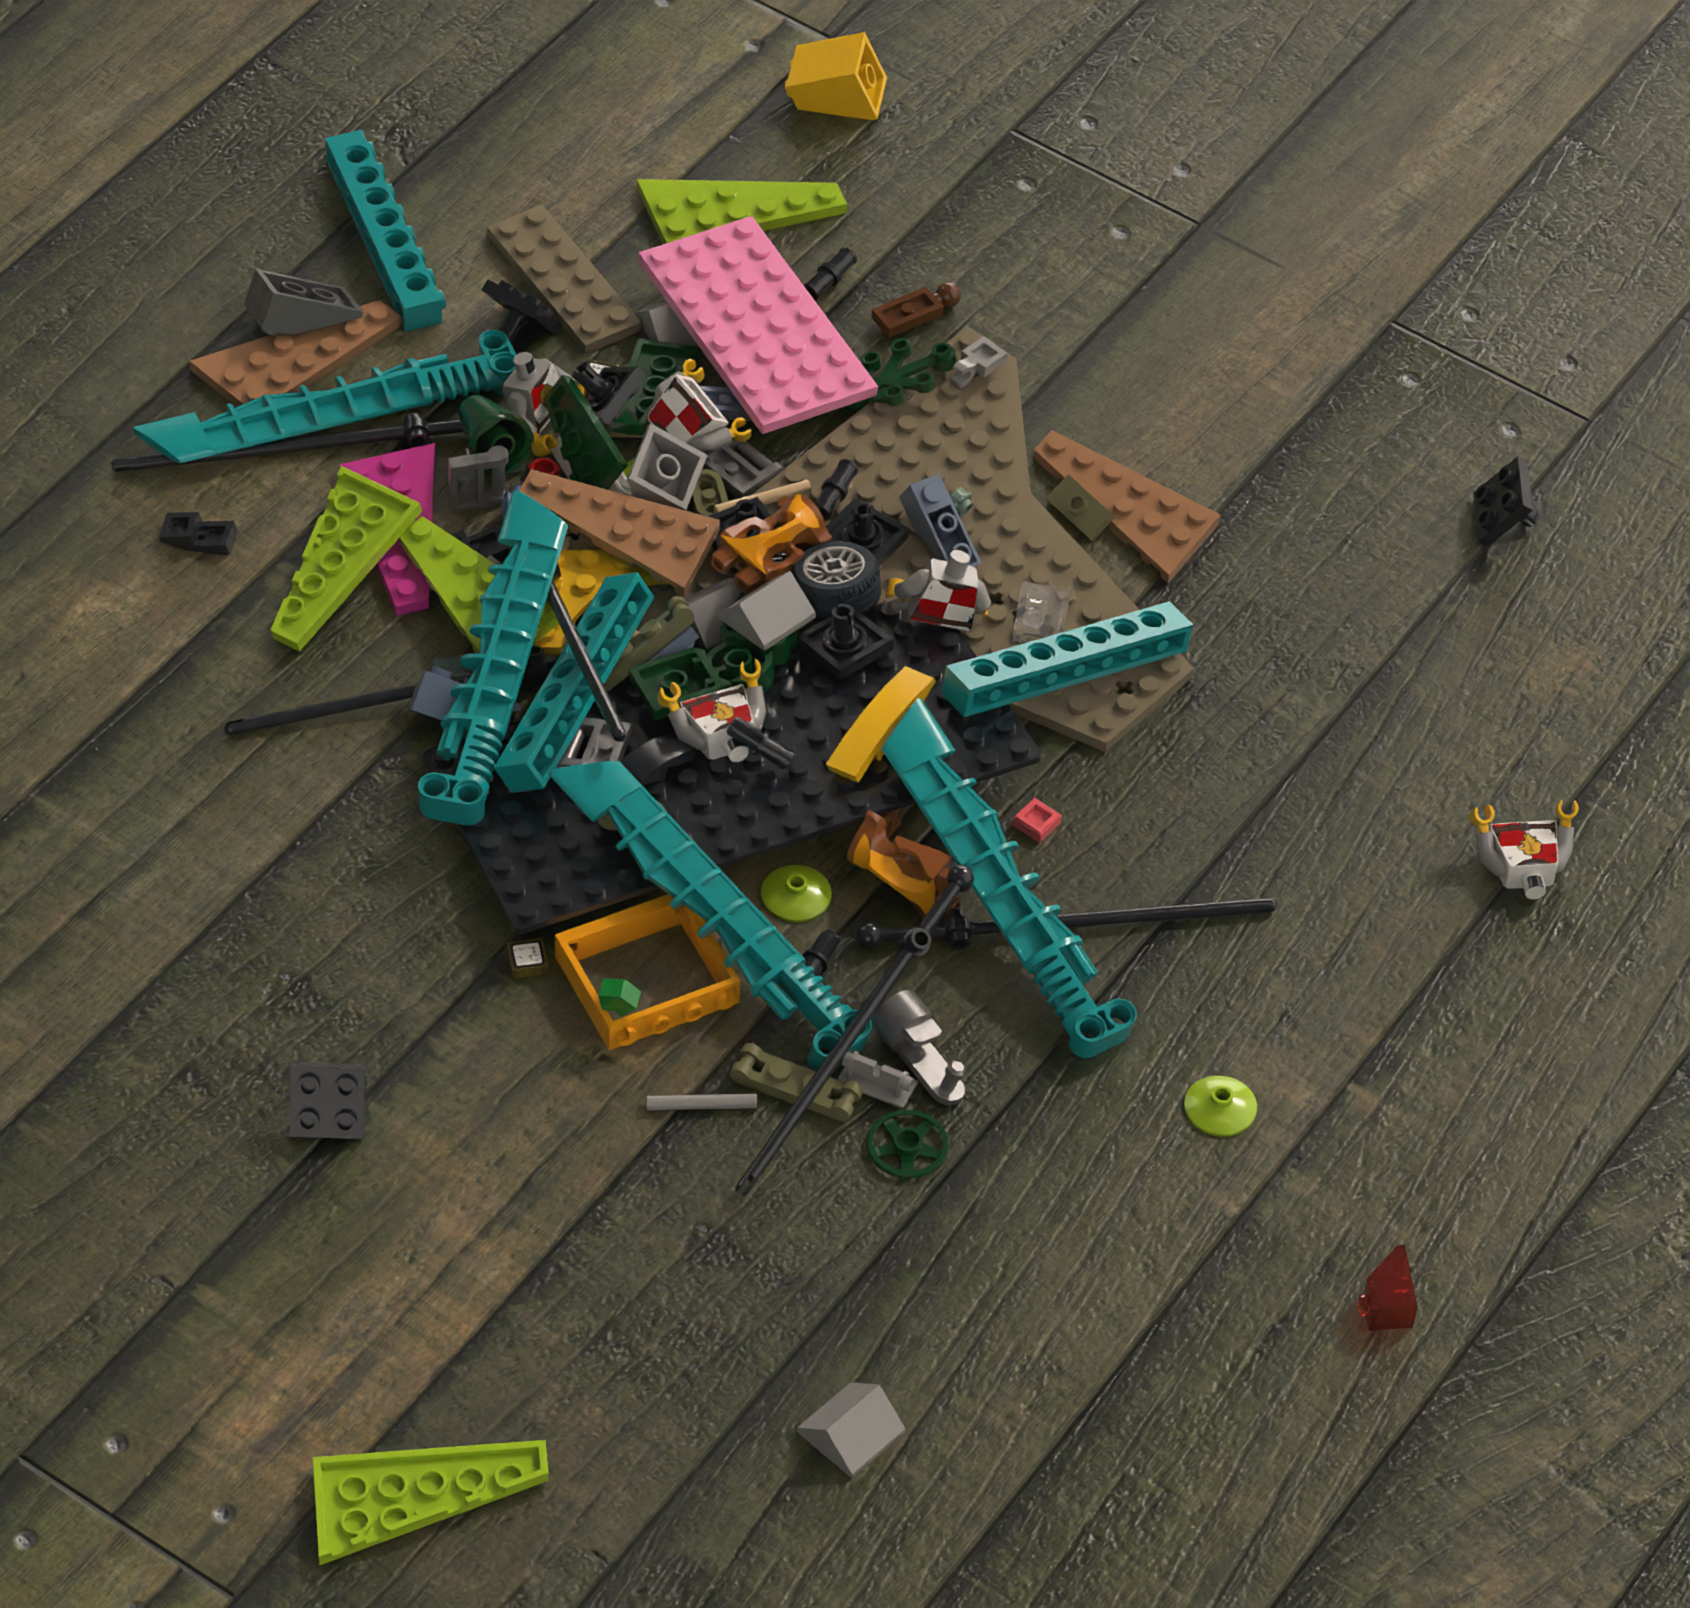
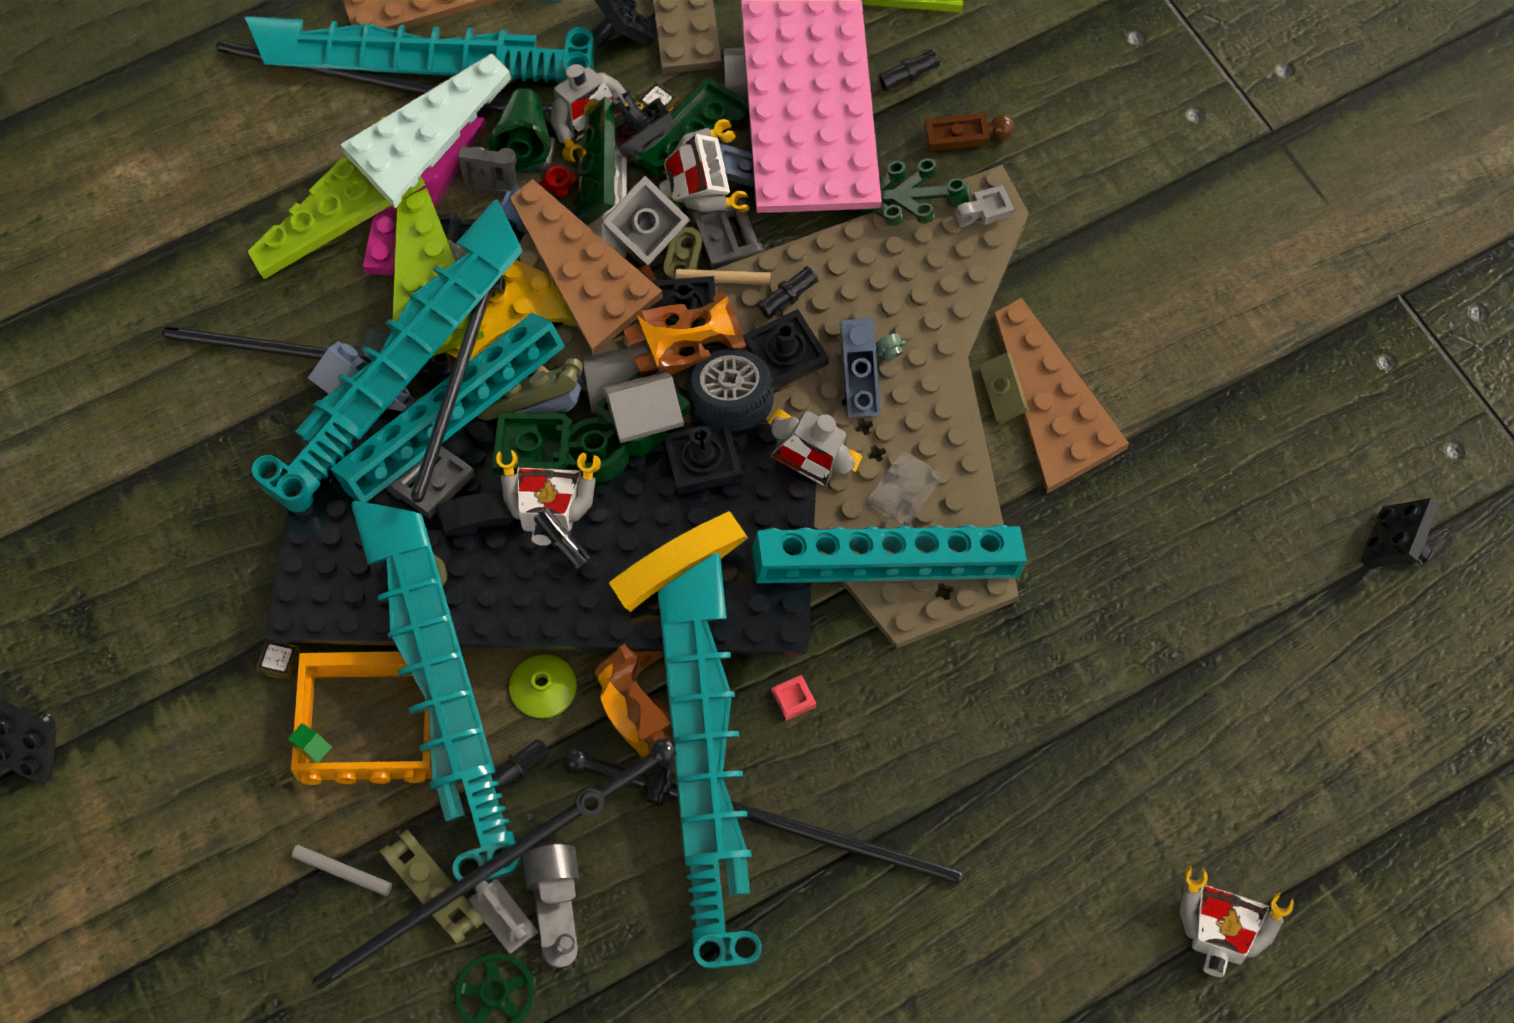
camera: 30 degrees right, 15 degrees up
black slope [159,512,238,554] -> none
none -> light aqua wing [340,54,511,208]

